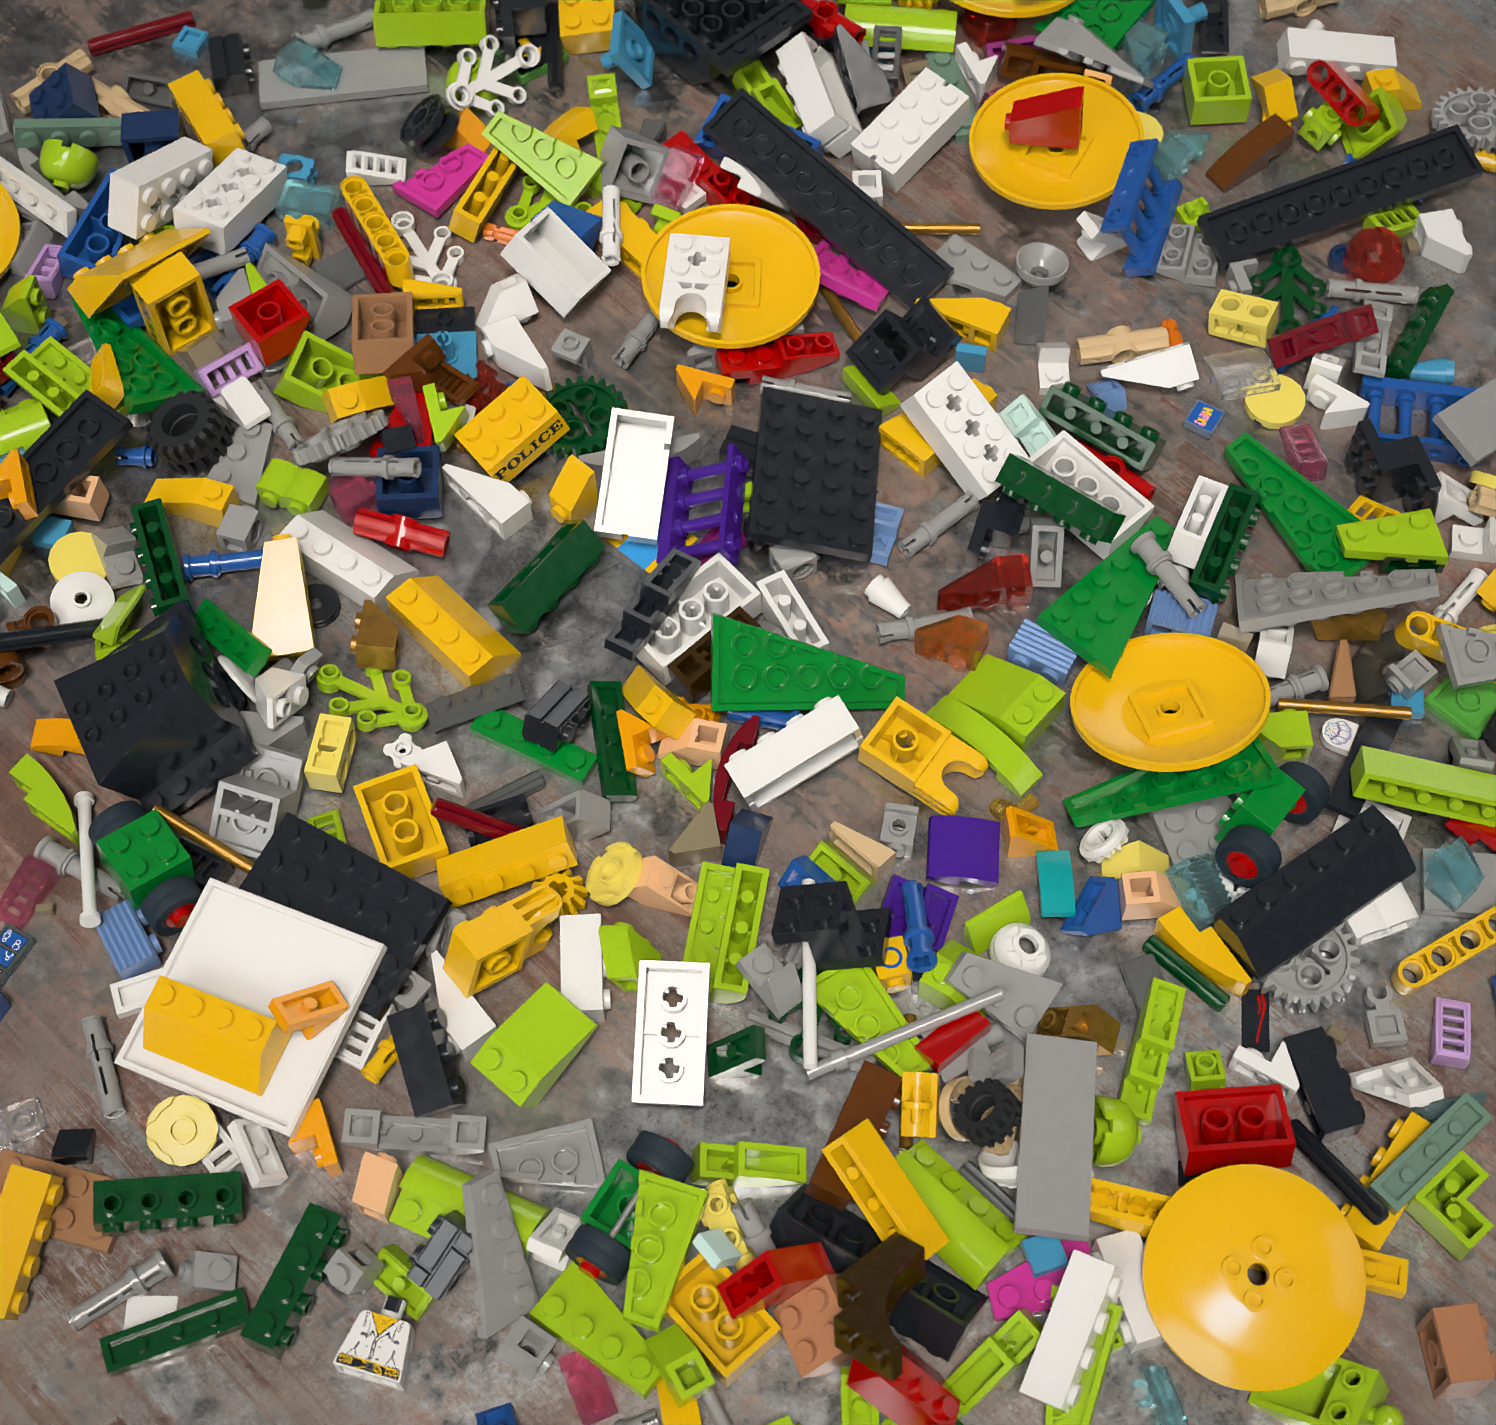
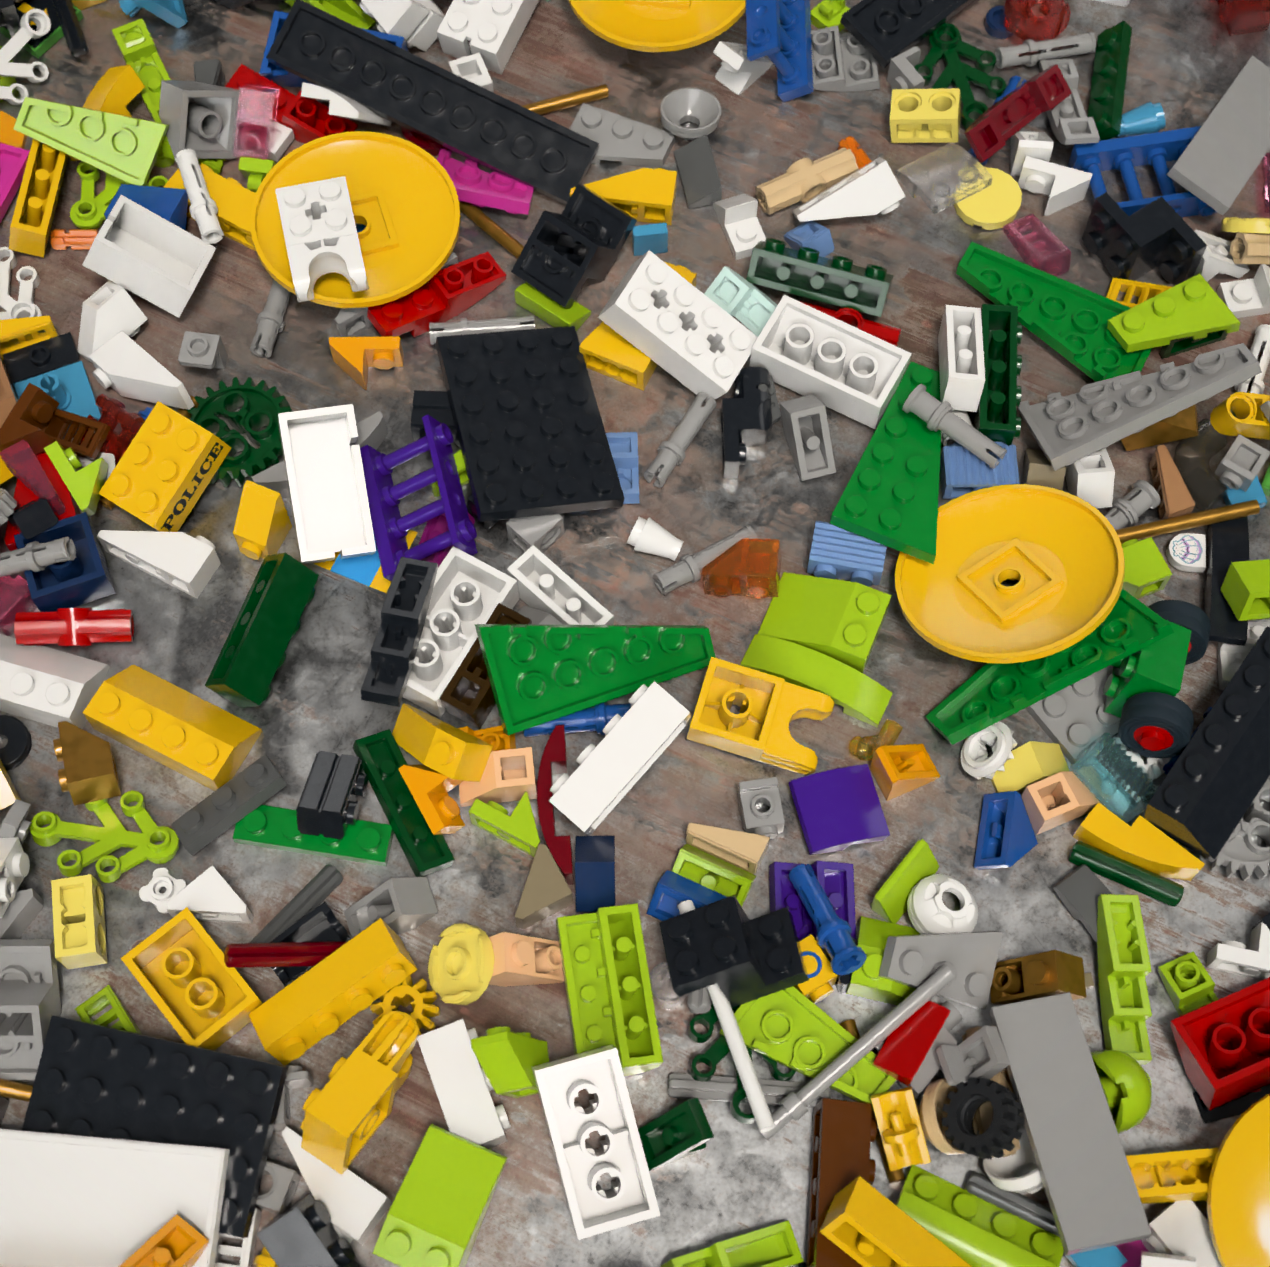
camera: 20 degrees left, 5 degrees up
light grey slope [735,943,803,1019] -> none
clear red slope [936,554,1033,611] -> none
dark green brick [995,453,1126,545] -> none
teal slope [1035,850,1076,917] -> none
tile [1183,399,1225,440] -> none
black sticker [1241,989,1270,1053] -> none

